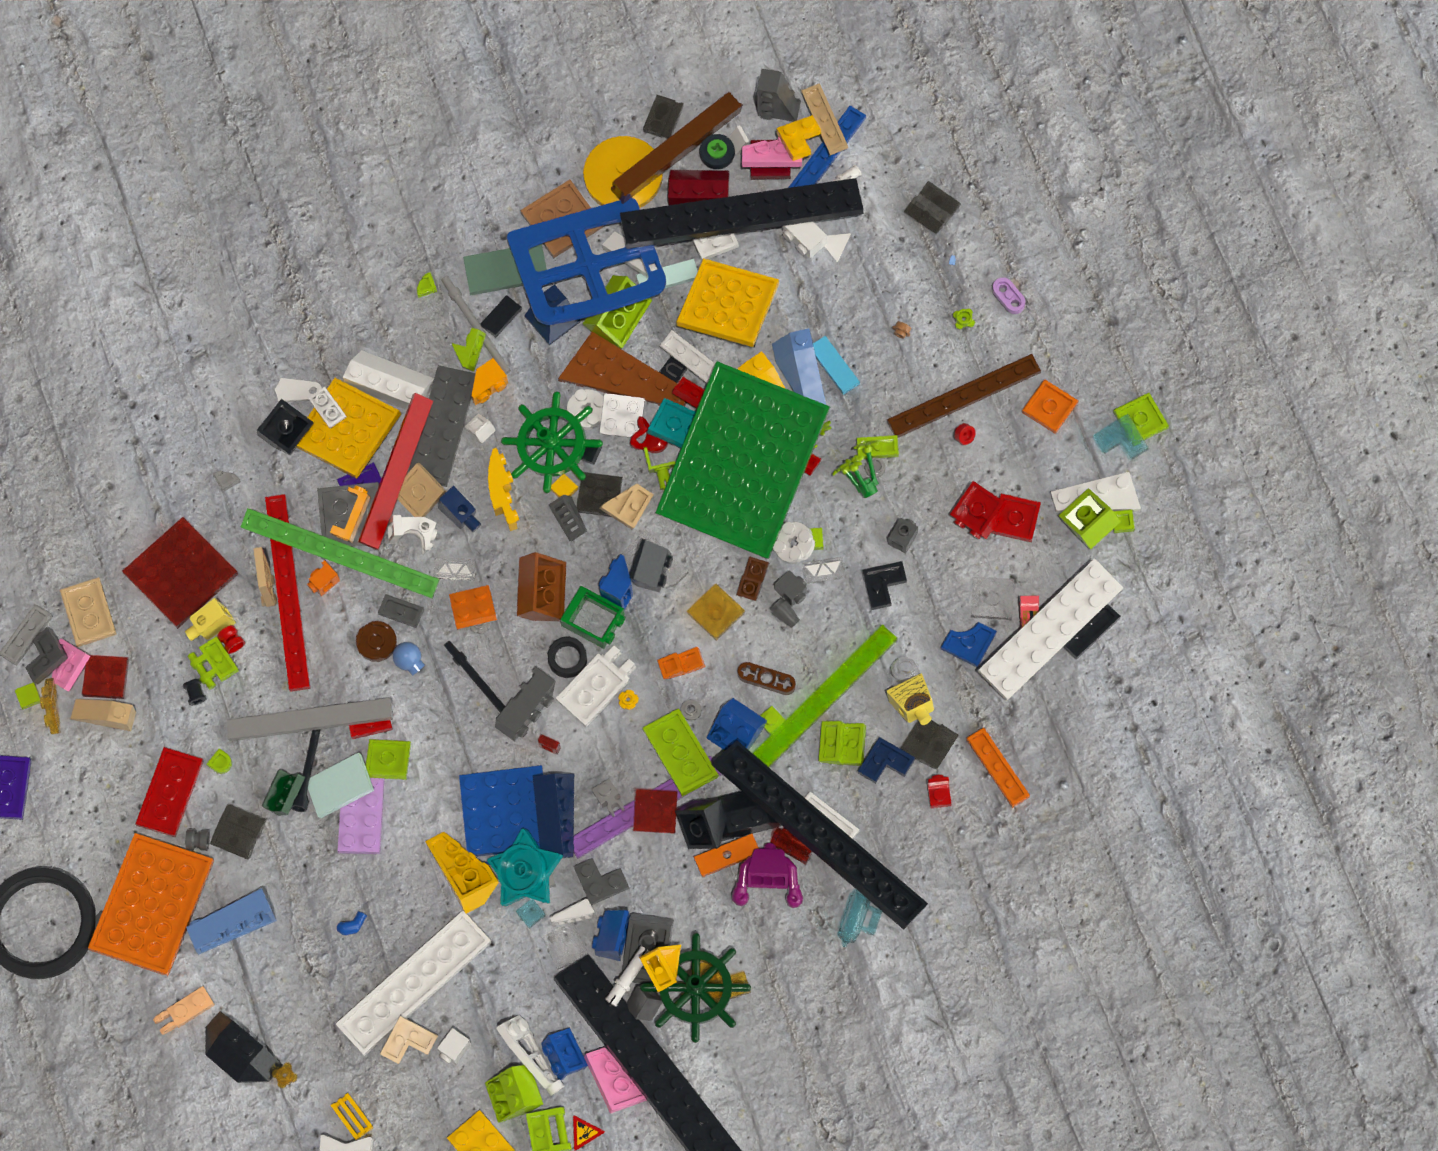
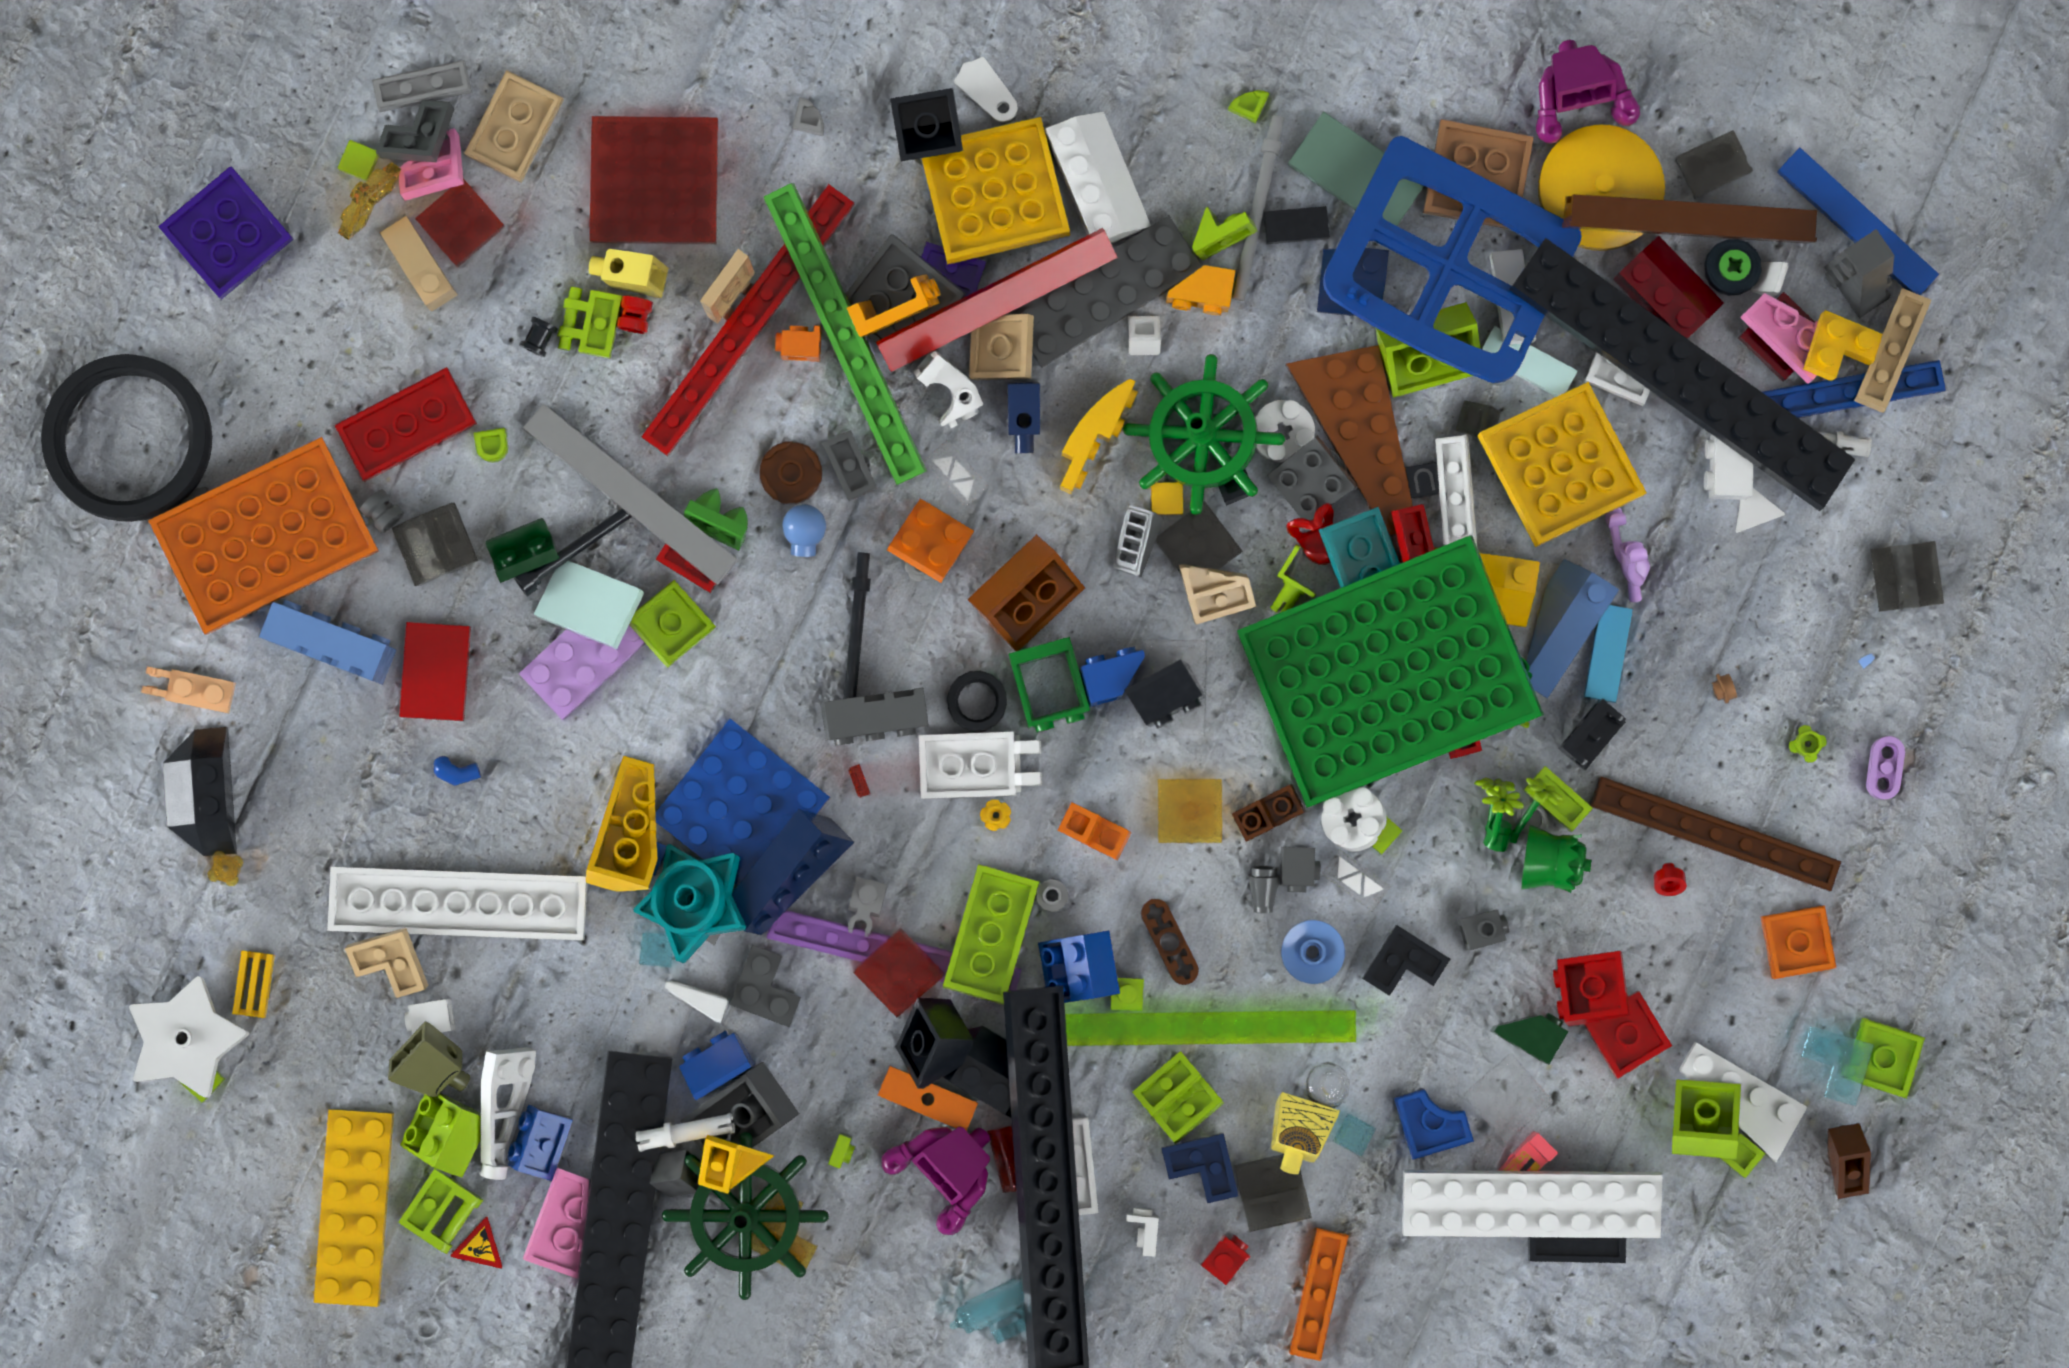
camera: 35 degrees right, 15 degrees up
white slope [308,387,346,428] -> none
none -> olive torso [388,1021,470,1097]
none -> red tile [399,622,471,722]
none -> bright green tile [684,488,748,551]
none -> lime plate [828,1133,856,1169]
none -> white bracket [1126,1208,1159,1257]
none -> medium blue dish [1281,920,1345,984]
none -> clear light blue tile [1333,1113,1377,1157]
none -> clear smoke slope [1455,400,1500,438]
none -> dark green slope [1490,1013,1568,1065]
none -> green hat [1521,825,1592,893]
none -> magenta torso [1536,40,1640,143]
none -> black hinge [1558,698,1626,771]
none -> lavender piece [1605,508,1650,602]
none -> blue tile [1777,147,1939,295]
none -> reddish brown slope [1827,1123,1871,1199]

